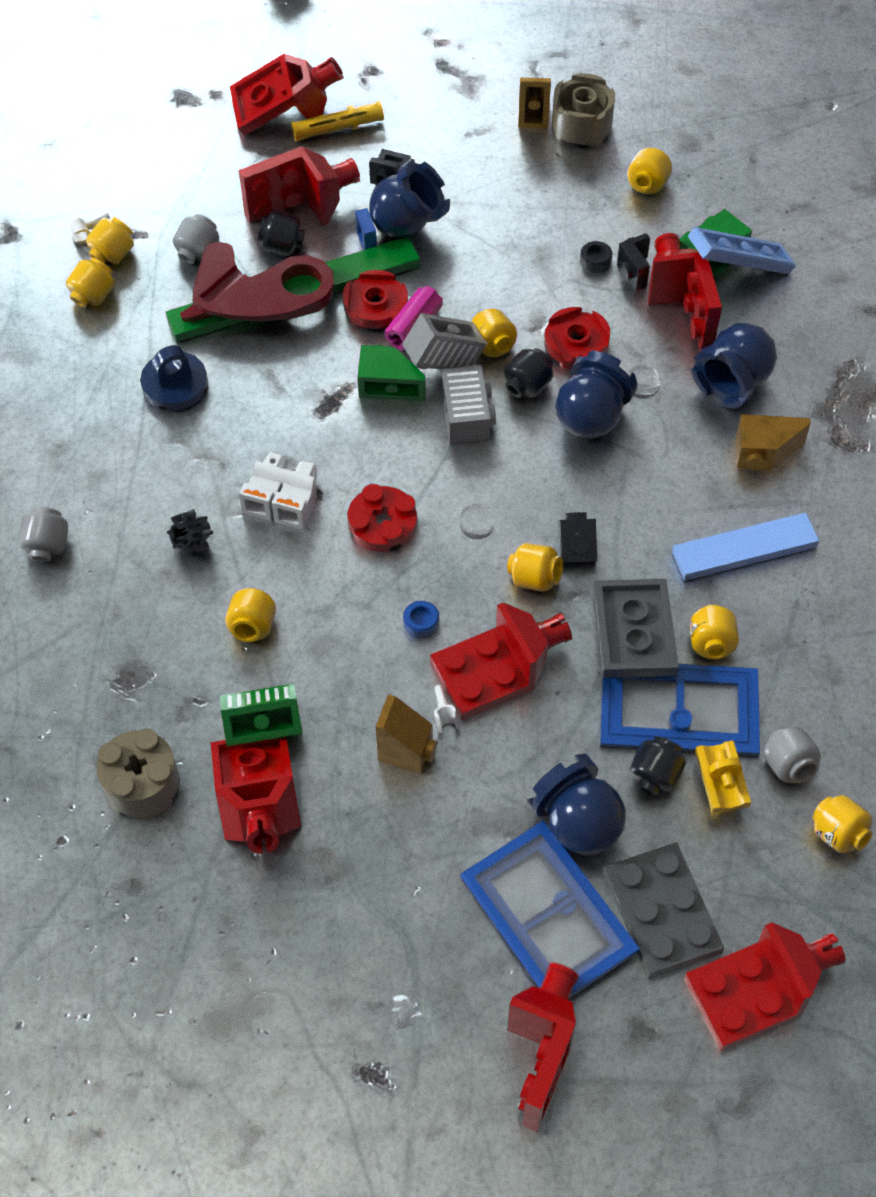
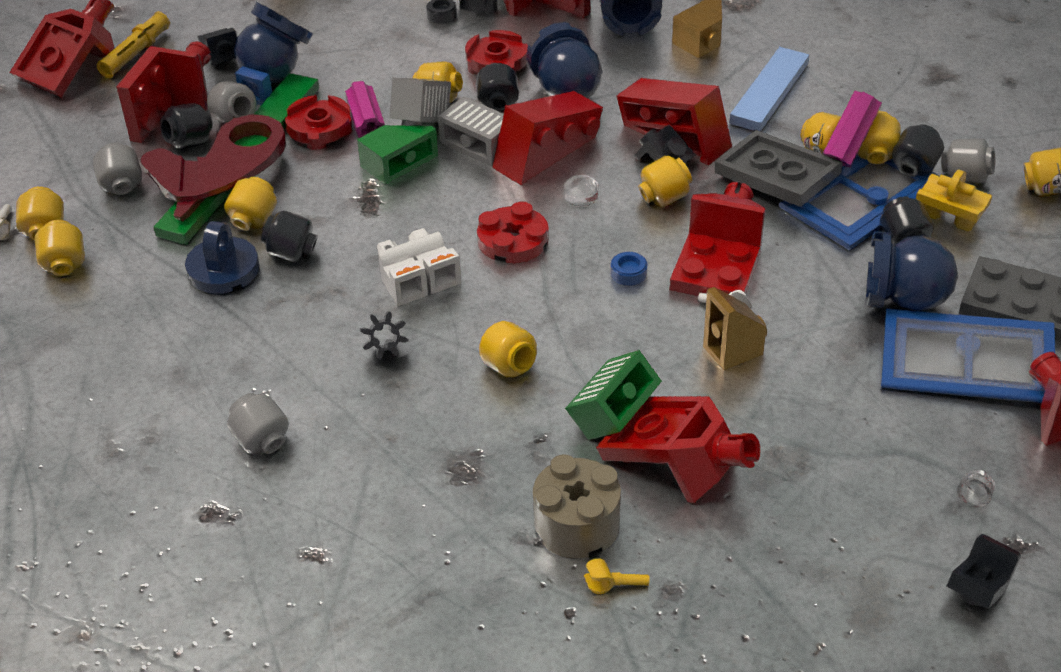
camera: 45 degrees left, 15 degrees down
none -> light grey head [207,81,257,124]
none -> yellow head [224,177,277,231]
none -> black head [261,210,318,263]
none -> red wedge [492,91,603,185]
none -> yellow hand [584,558,650,595]
none -> red wedge [616,78,733,166]
none -> dark pink axle [823,91,882,168]
none -> yellow head [858,111,901,164]
none -> black head [892,124,944,177]
none -> black bracket [946,534,1021,609]

